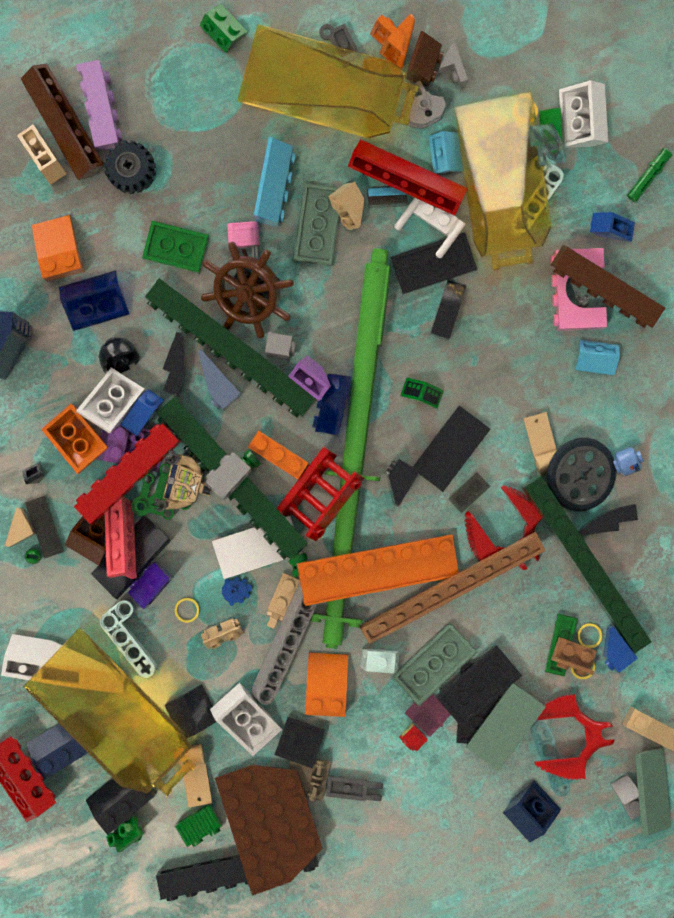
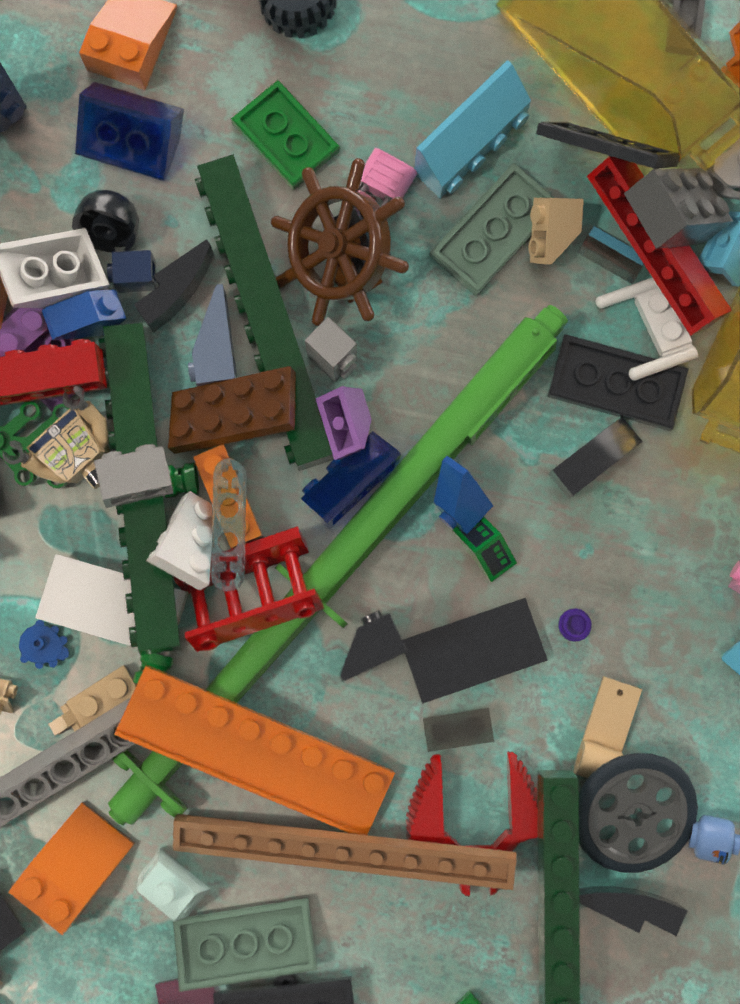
camera: 30 degrees right, 5 degrees down
none -> dark blue brick [107,250,157,293]
none -> white wing [147,491,215,590]
none -> reddish brown plate [168,366,296,454]
none -> clear light blue beam [211,458,247,591]
none -> blue slope [433,456,493,534]
none -> black tile [536,121,680,169]
none -> dark purple plate [558,608,592,642]
none -> dark grey brick [624,168,733,249]

